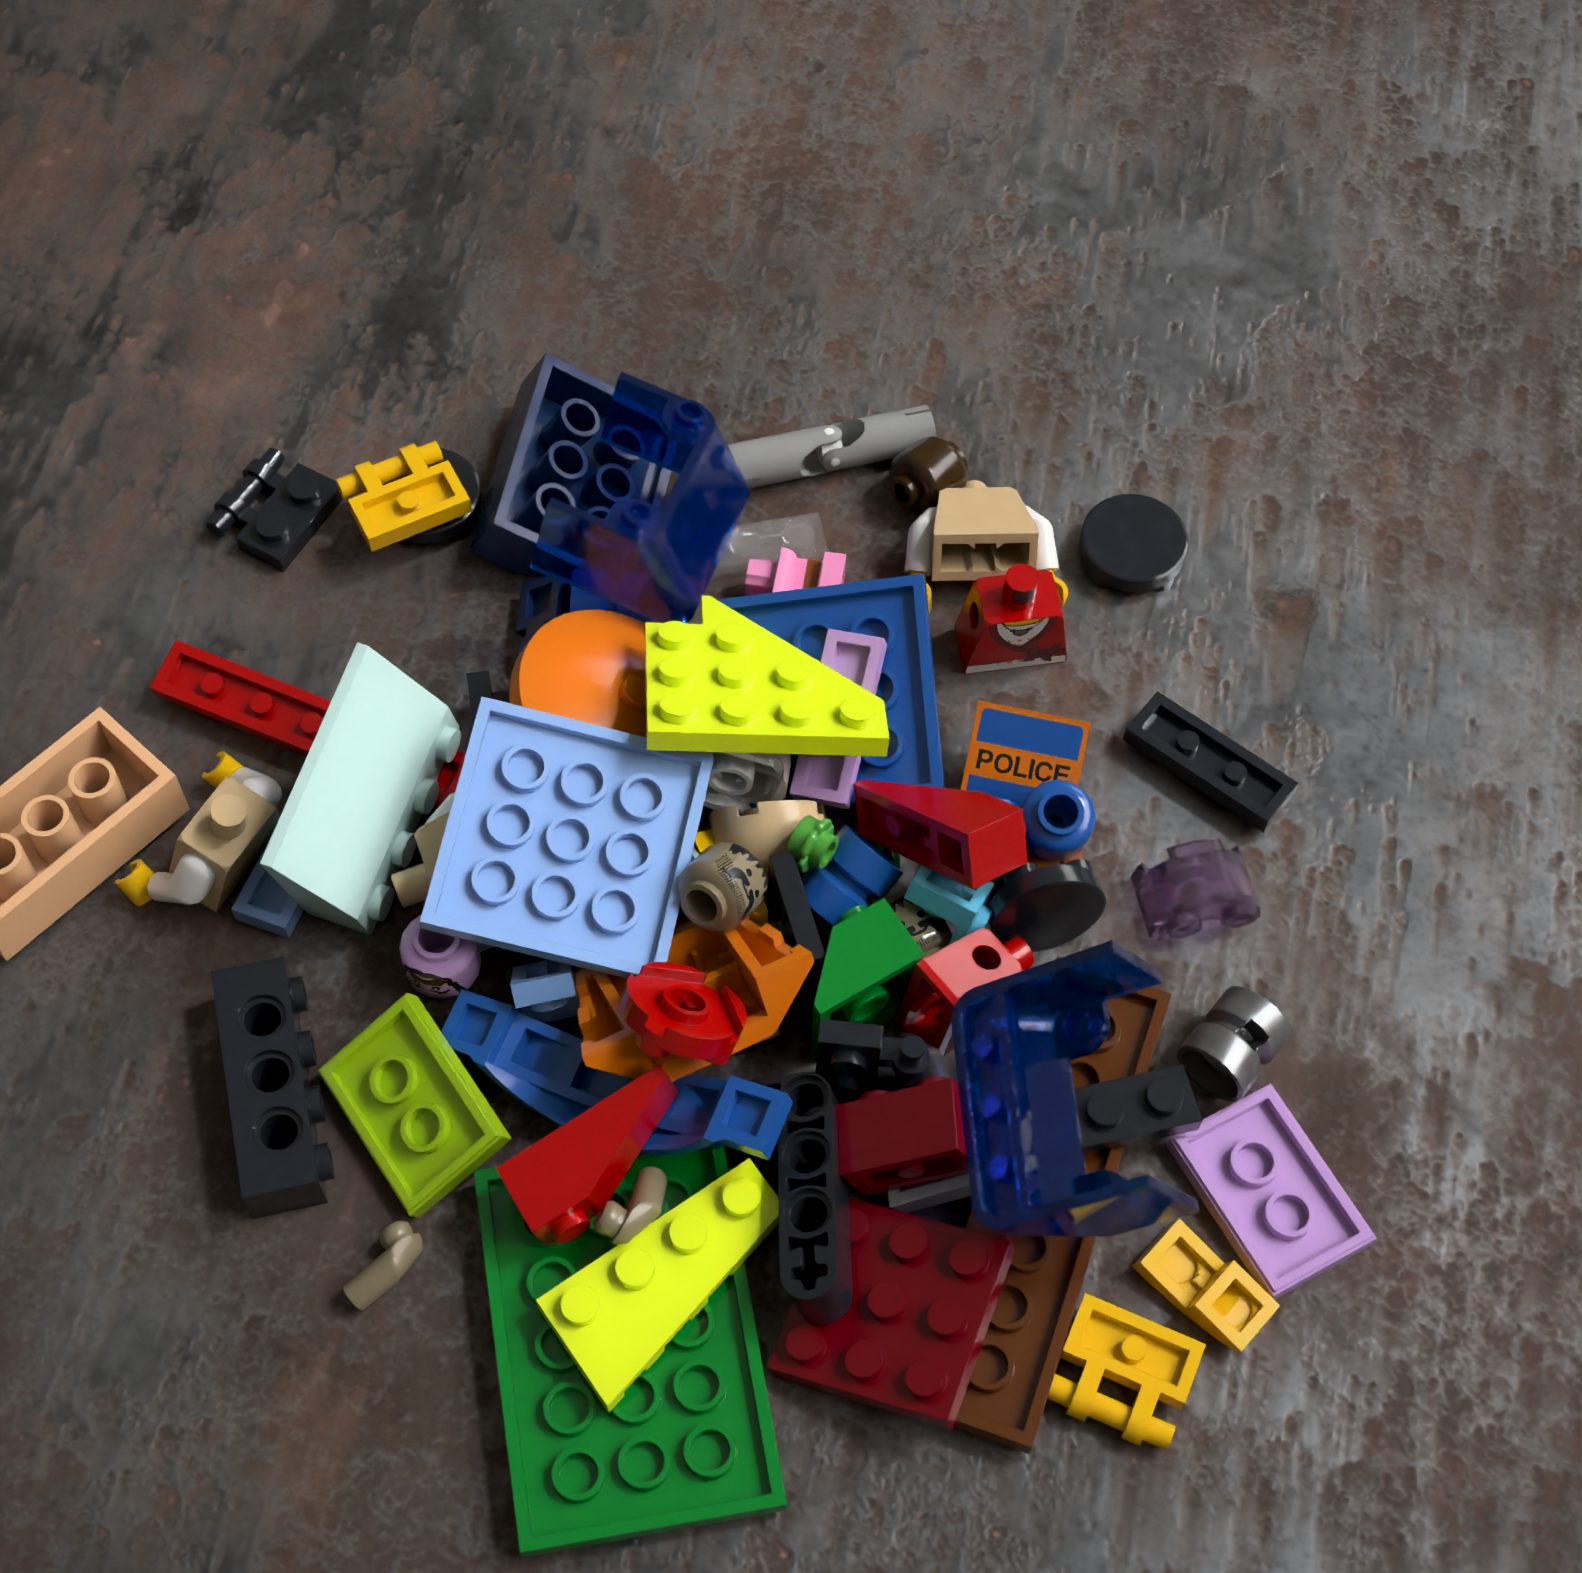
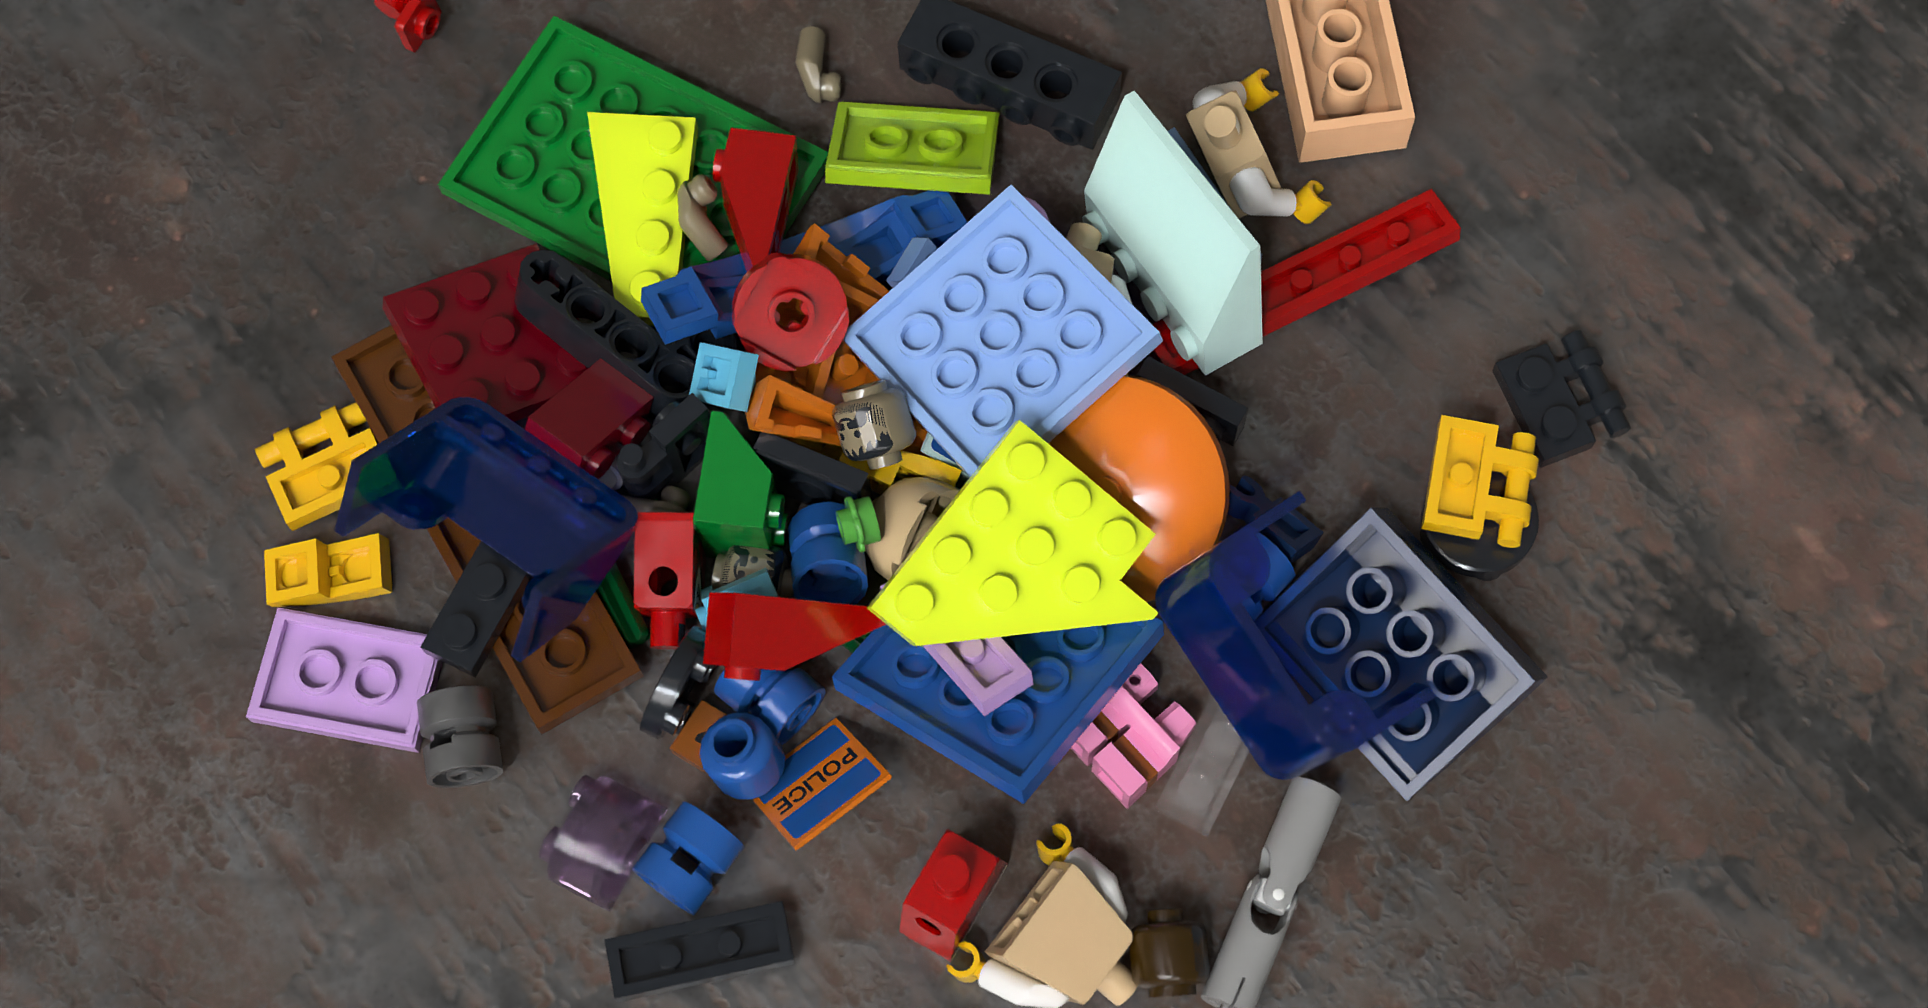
camera: 135 degrees right, 10 degrees up
none -> blue wheel [632,801,745,915]
none -> medium azure bracket [689,342,759,412]

